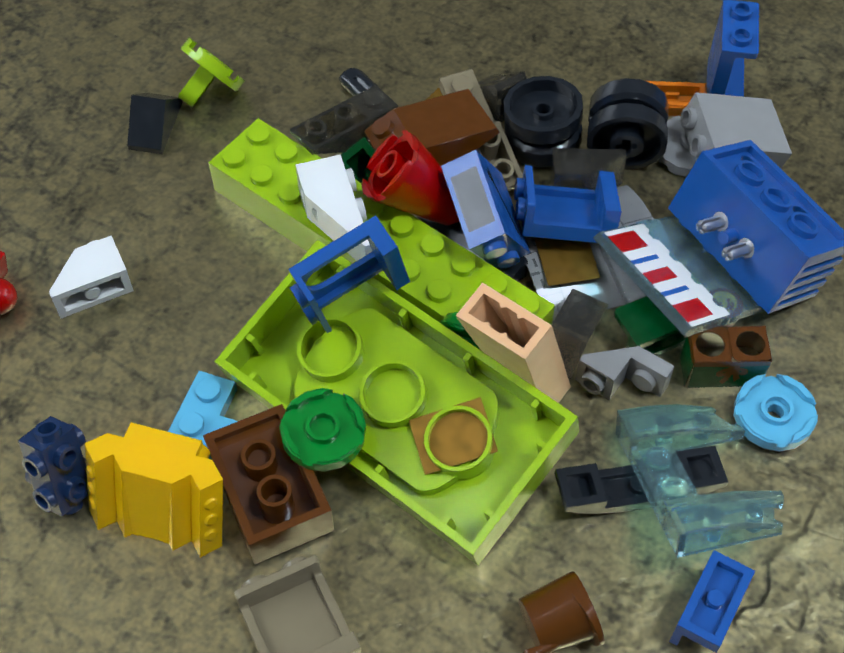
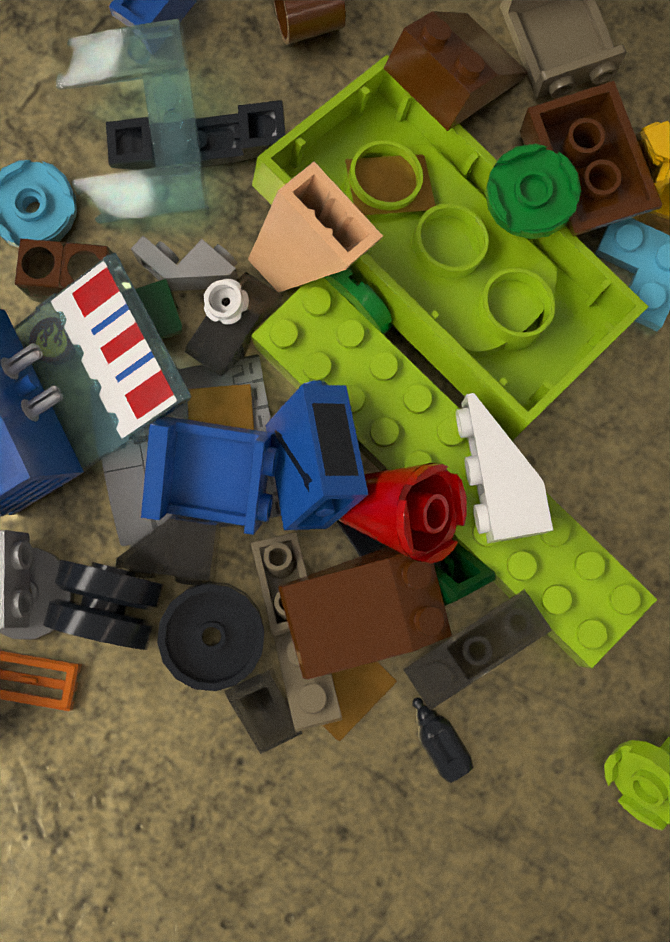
camera: 175 degrees left, 25 degrees up
blue panel [288,215,410,334] -> none
none -> white plate [204,279,249,325]
none -> reddish brown slope [383,11,528,131]

